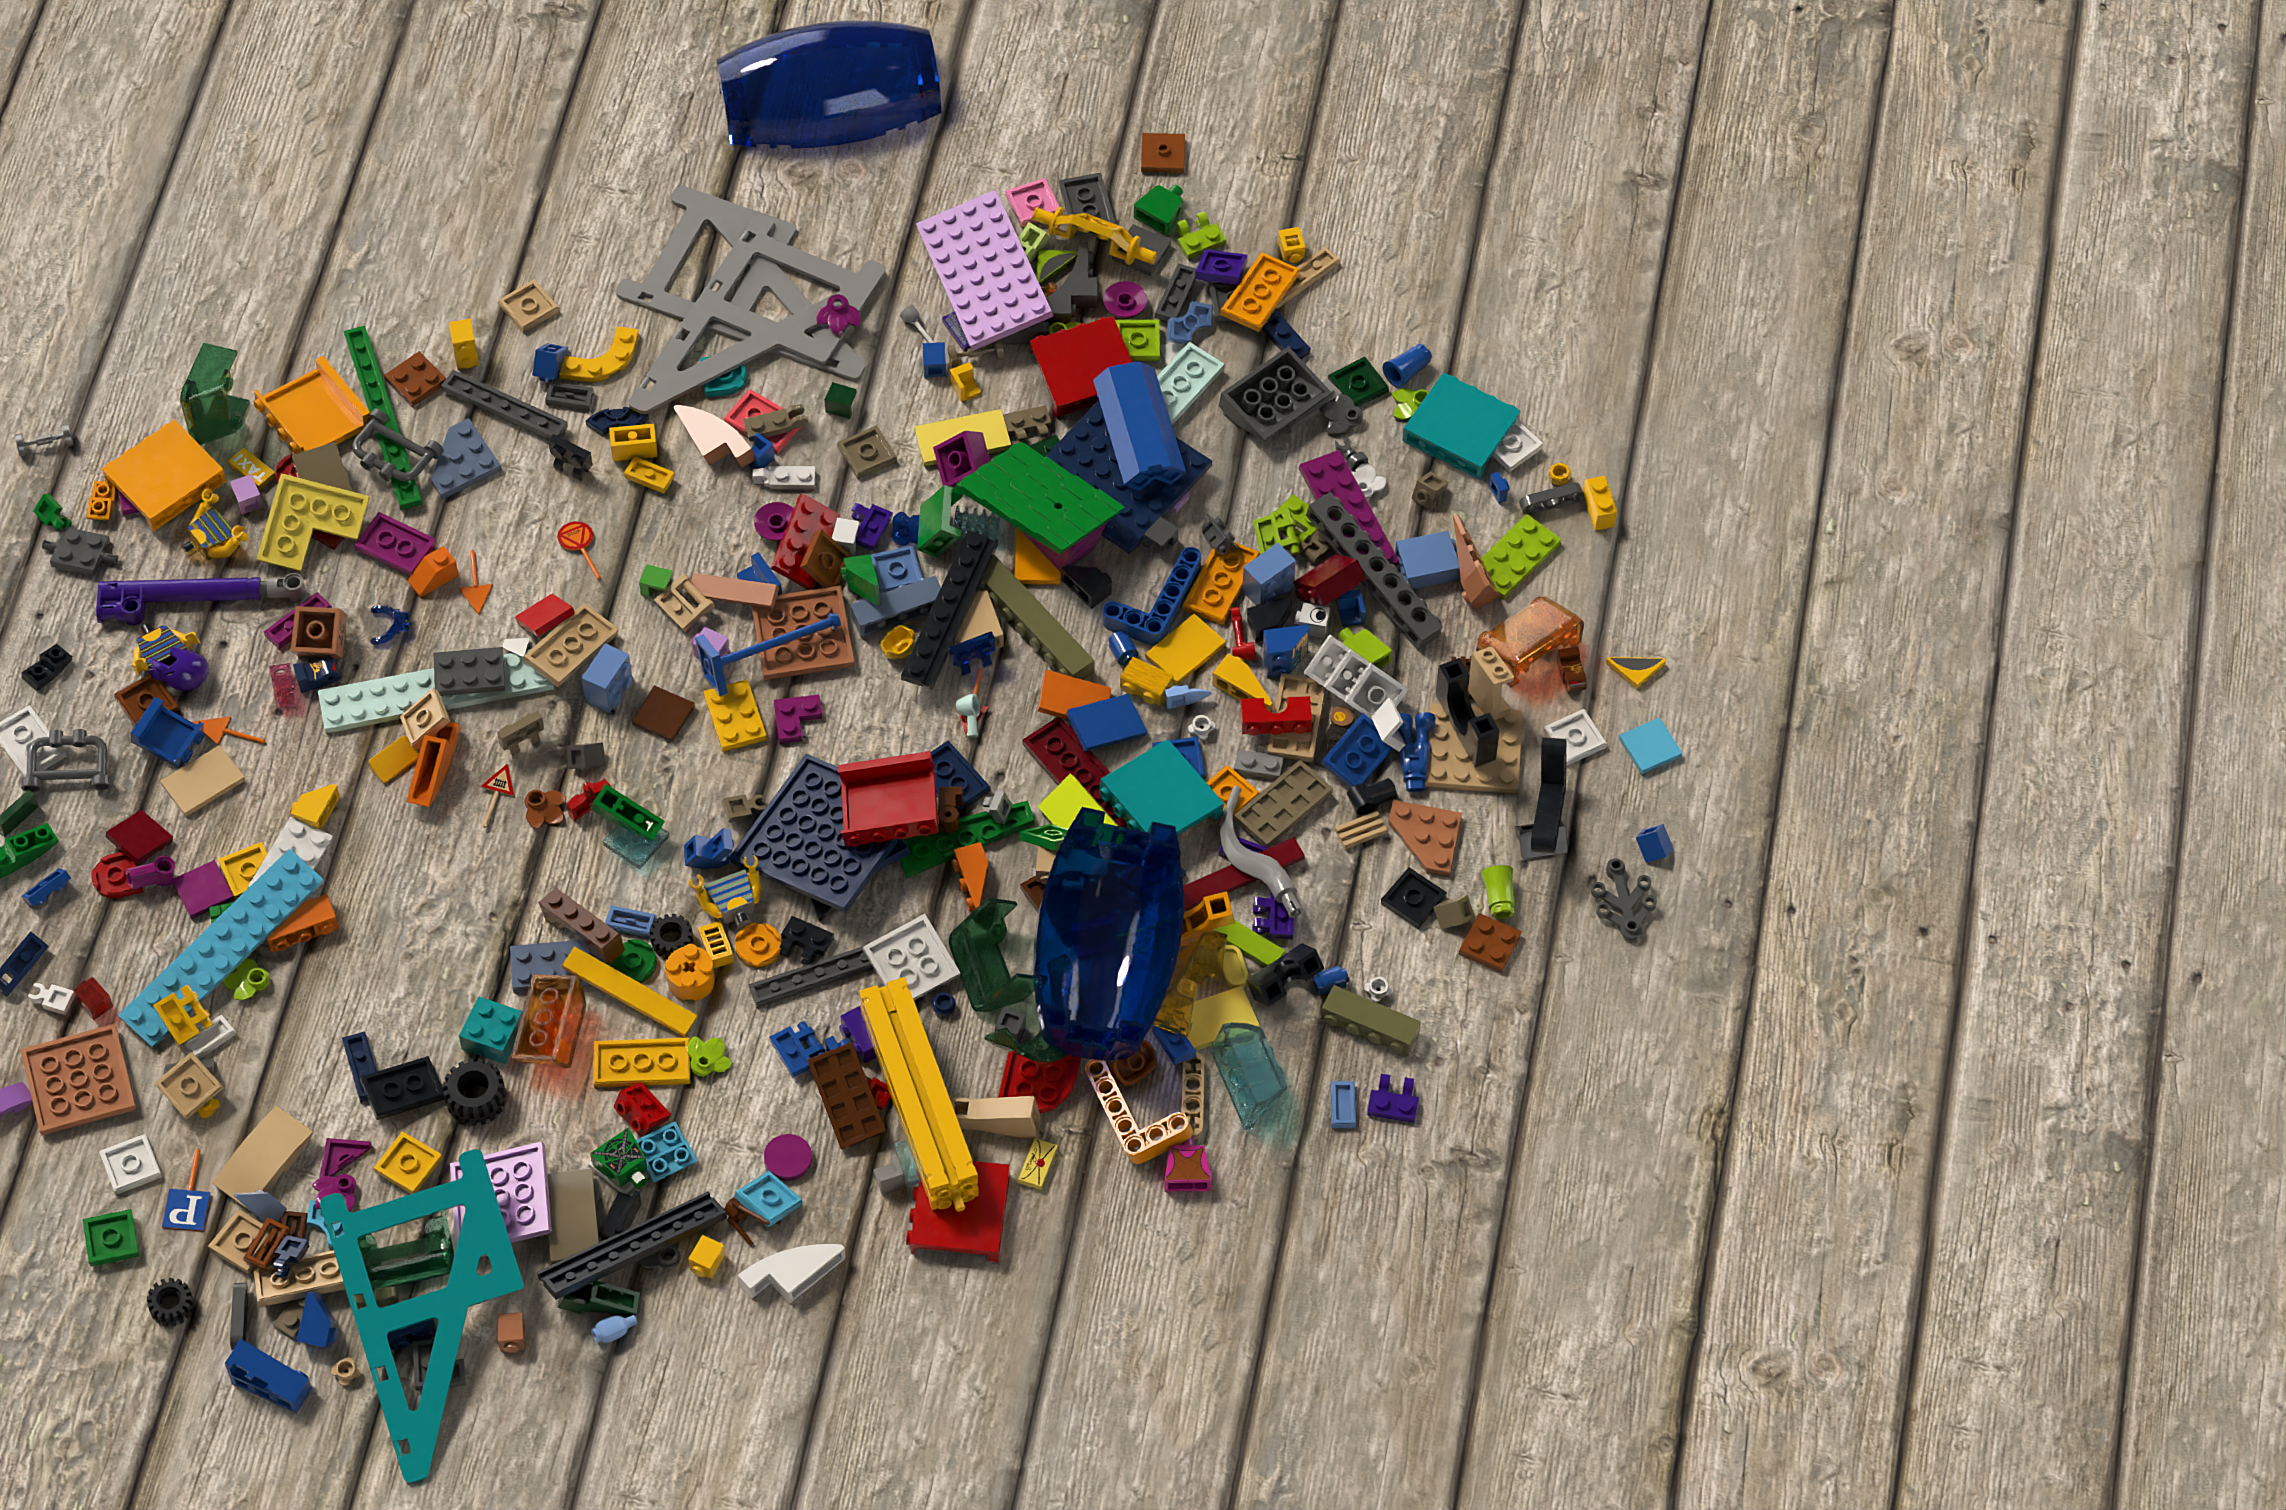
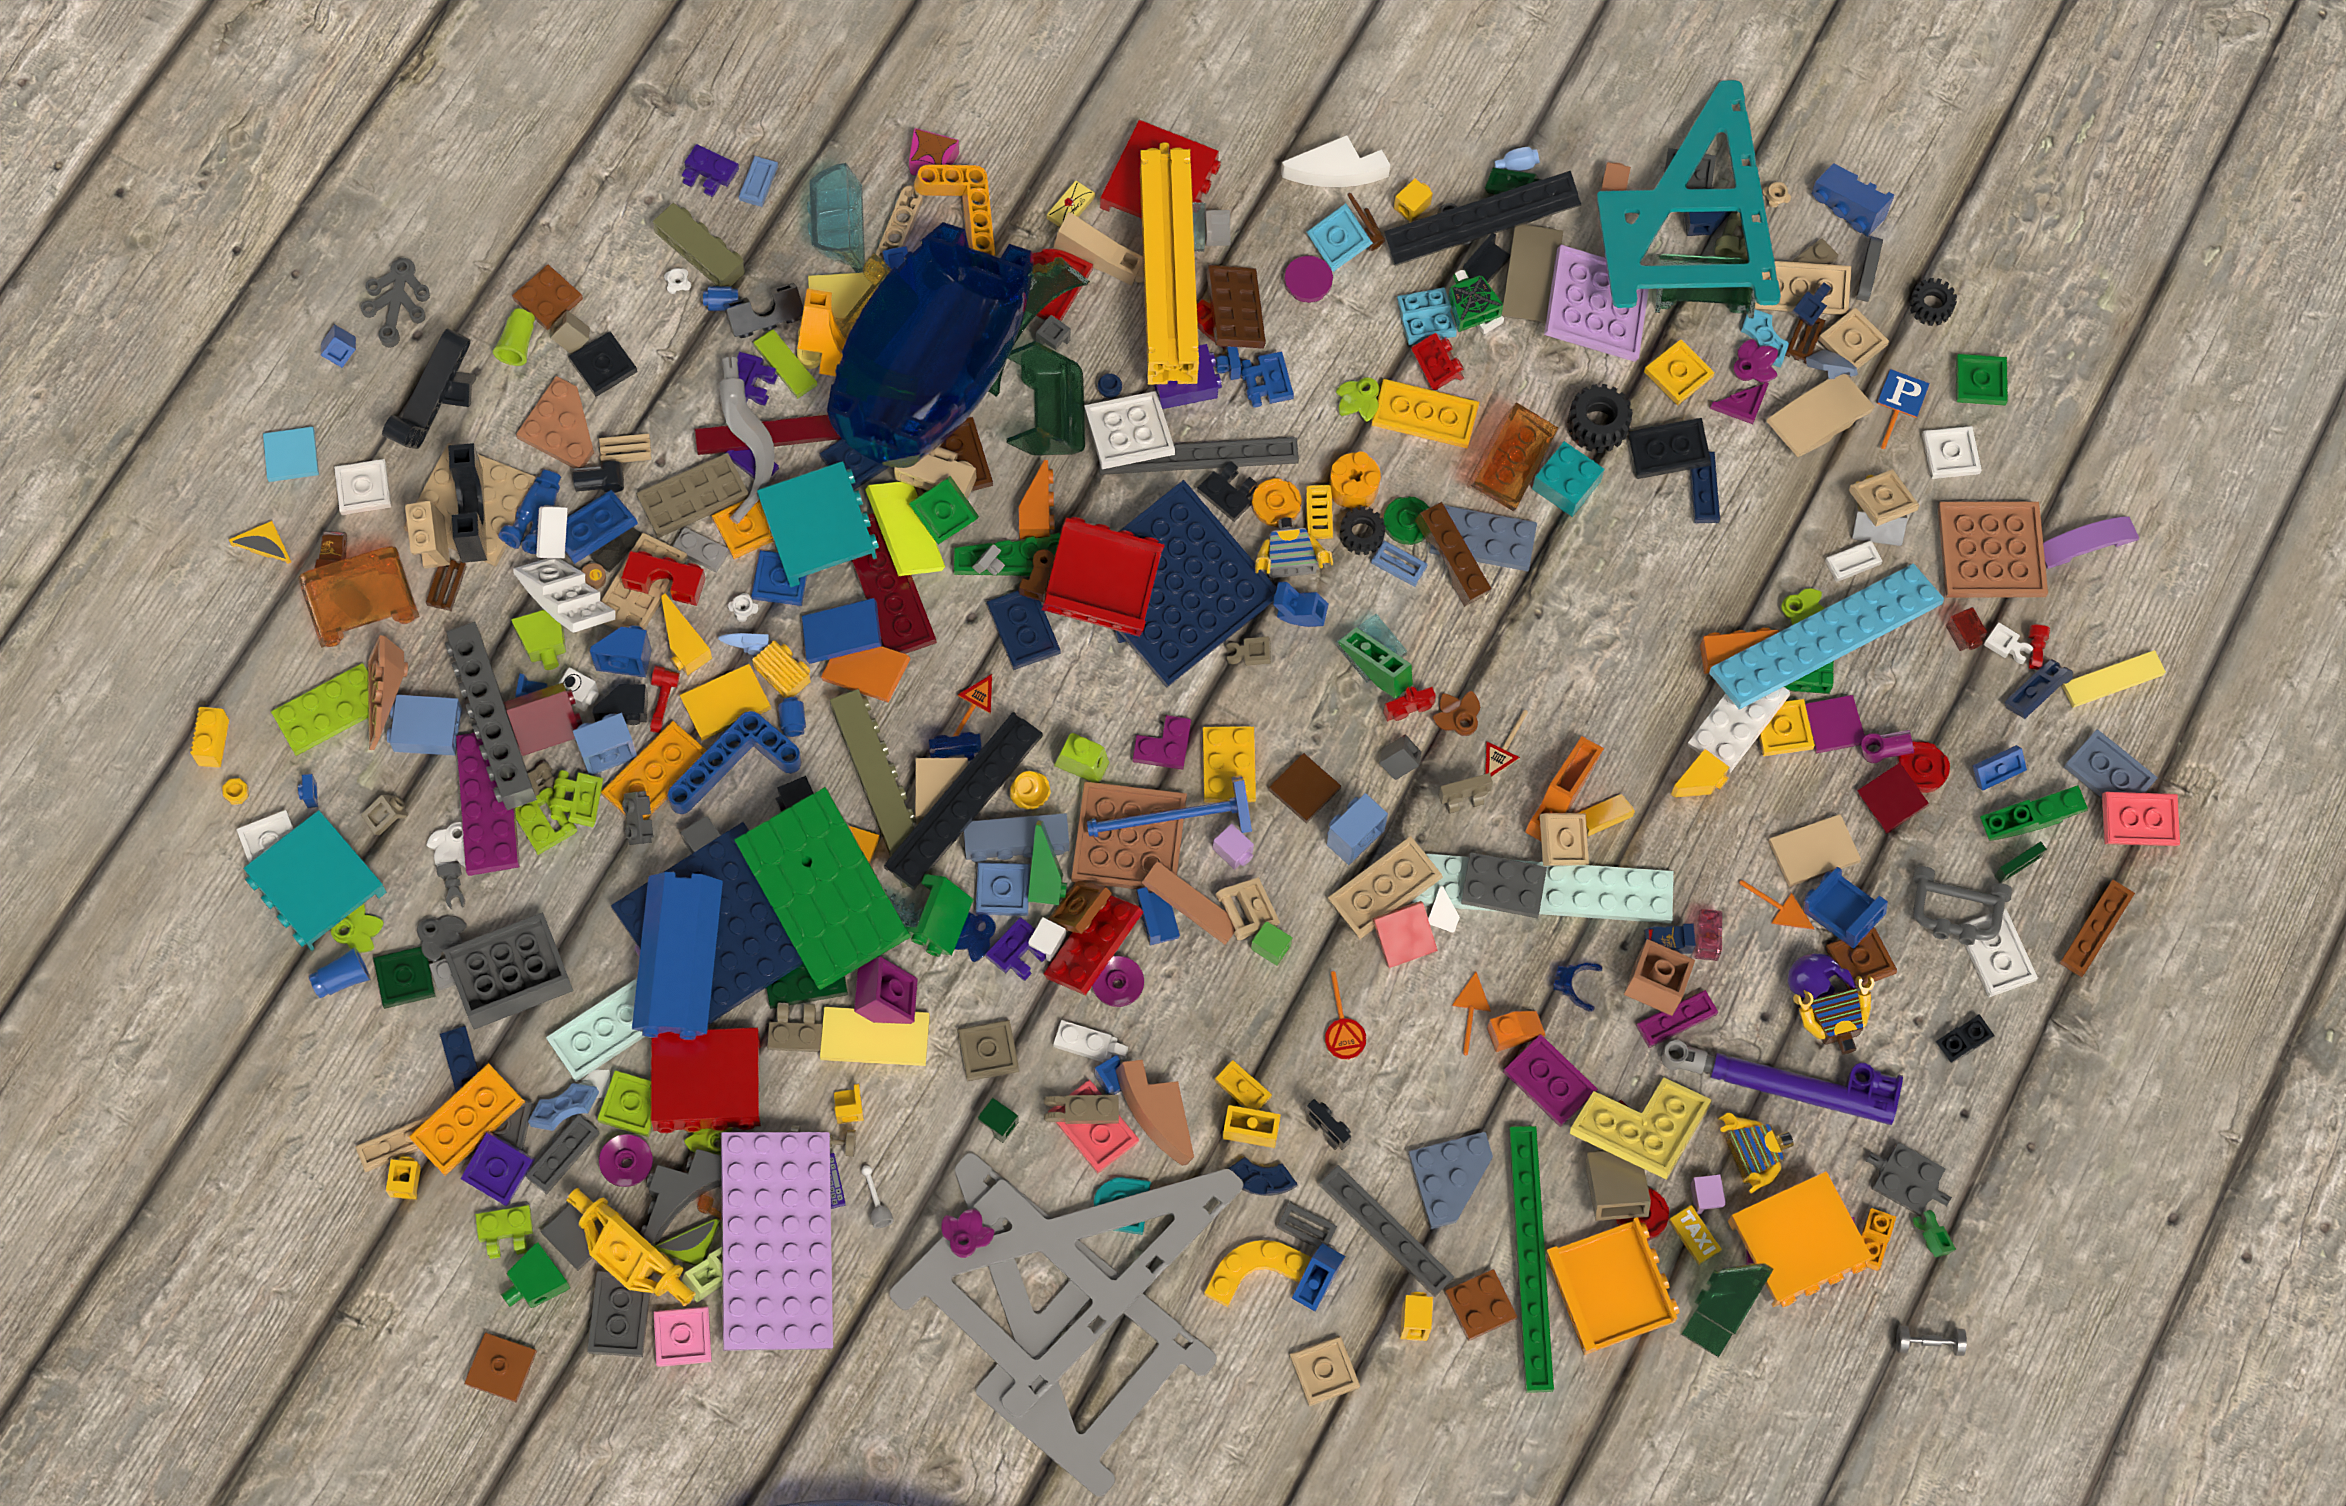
camera: 165 degrees left, 10 degrees up
yellow plate [153,984,214,1046] -> none
dark orange tile [243,1217,290,1271] -> none
blue slope [297,1292,338,1348] -> none
dark grey bar [352,409,444,481] -> none
yellow tile [562,946,697,1037] -> none
blue panel [922,342,946,378] -> none
light aqua bar [956,694,980,738] -> none
dark grey beam [1519,483,1584,515] -> none
none -> lime torso [1054,733,1109,783]
none -> red piece [2028,624,2050,670]

